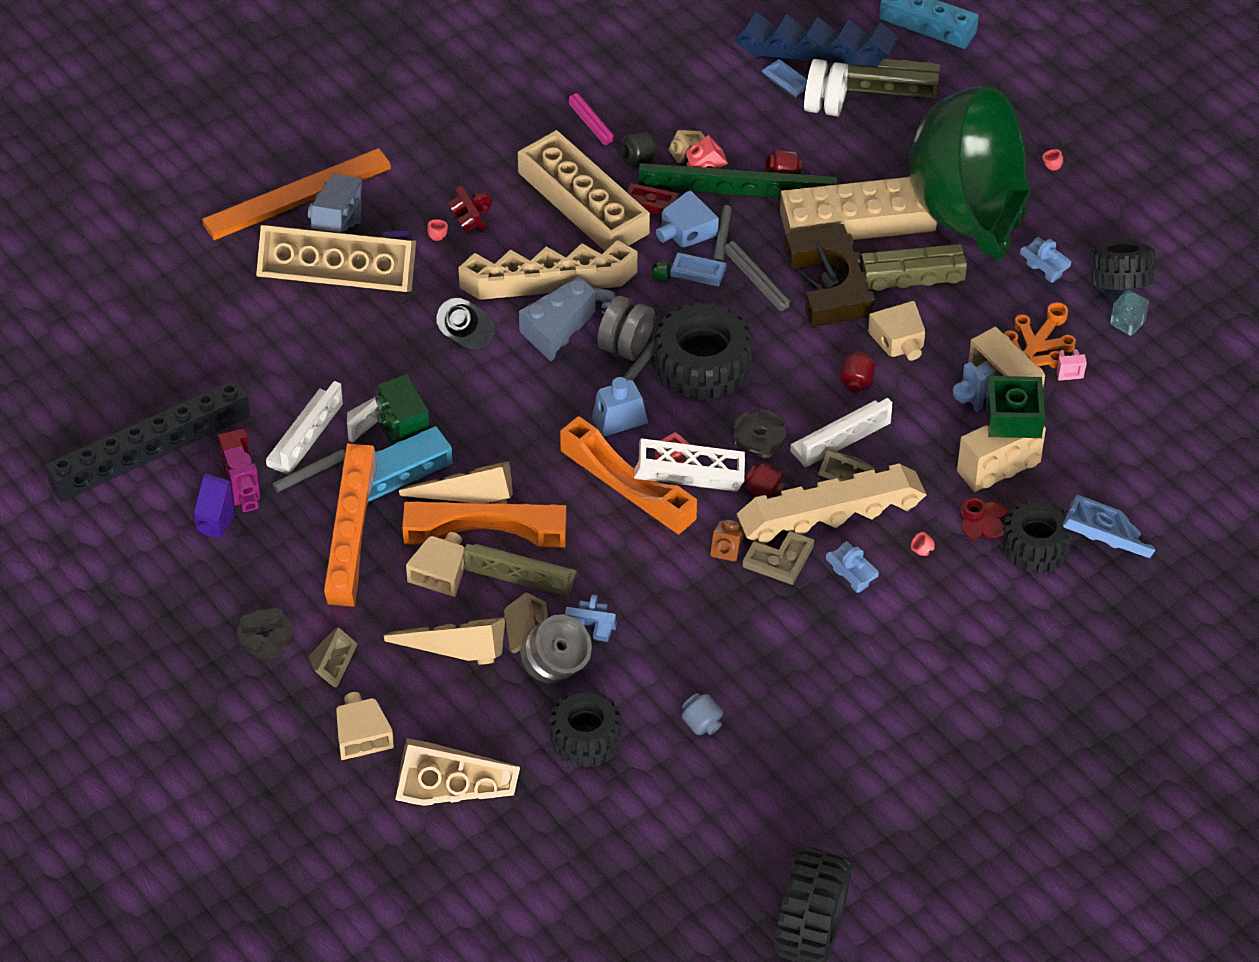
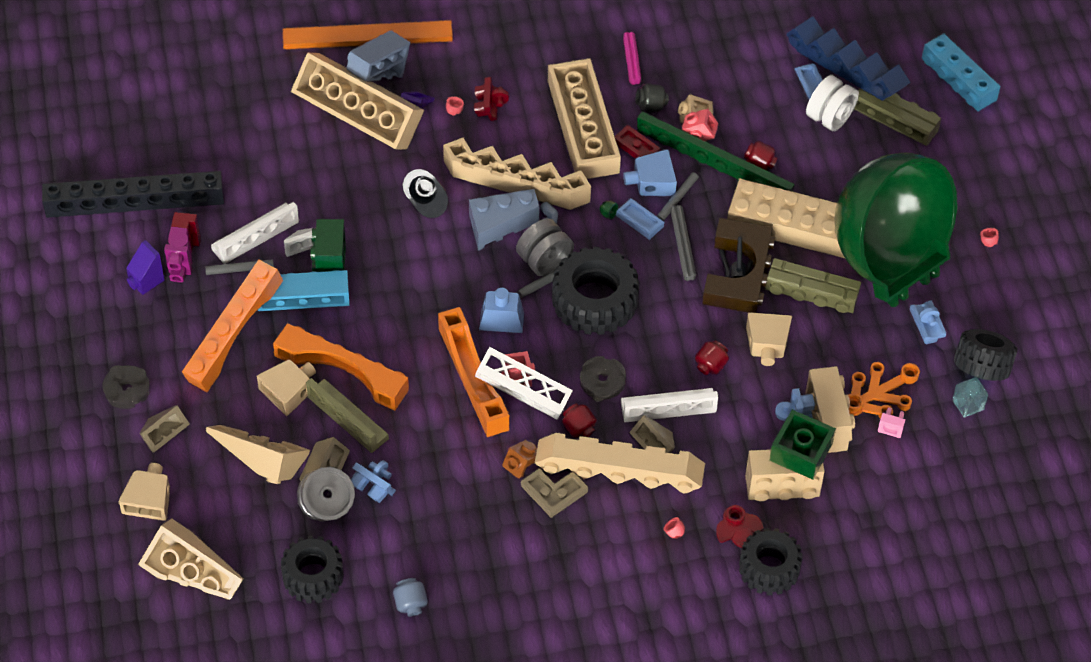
camera: 25 degrees right, 5 degrees up
tan wedge [399,461,513,504] -> none
medium blue hips [826,541,879,592] -> none
medium blue wing [1062,495,1155,558] -> none

